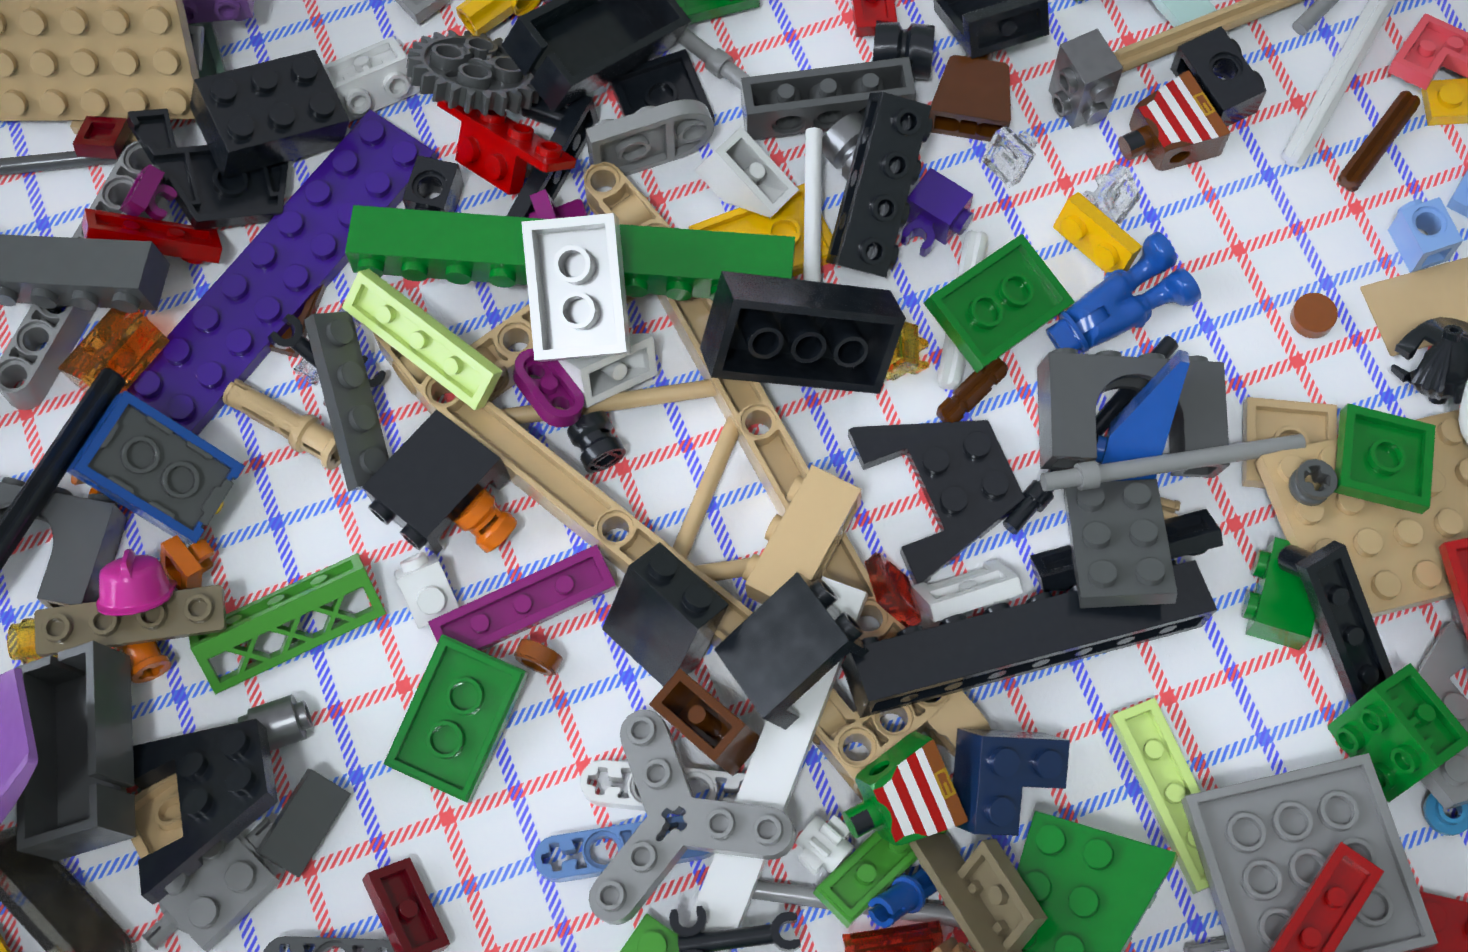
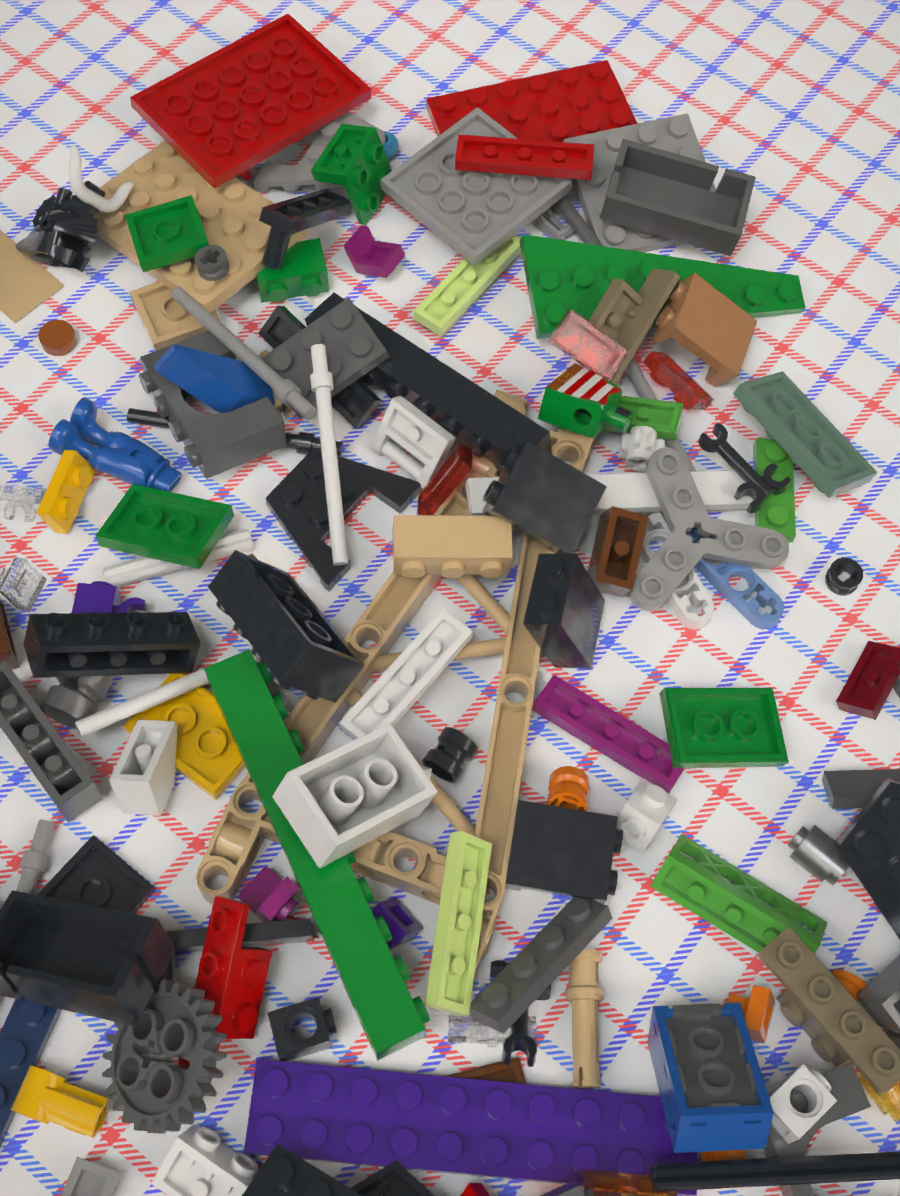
camera: 125 degrees left, 5 degrees down
dark pink piece [96,549,177,616] -> none
magenta plate [513,348,584,427] -> none
dark orange tile [514,639,563,676] -> none
light grey plate [586,99,714,176] -> none
blue axle [868,869,937,928] -> none
reddish brown axle [936,358,1008,423] -> none
dark blue brick [953,728,1070,836] -> none
none -> white bar [310,344,348,566]
none -> white plate [339,608,473,740]
none -> magenta bracket [344,225,405,278]
none -> dark purple tile [371,897,423,950]
none -> clear red tile [548,310,629,381]
none -> white brick [769,1064,837,1144]

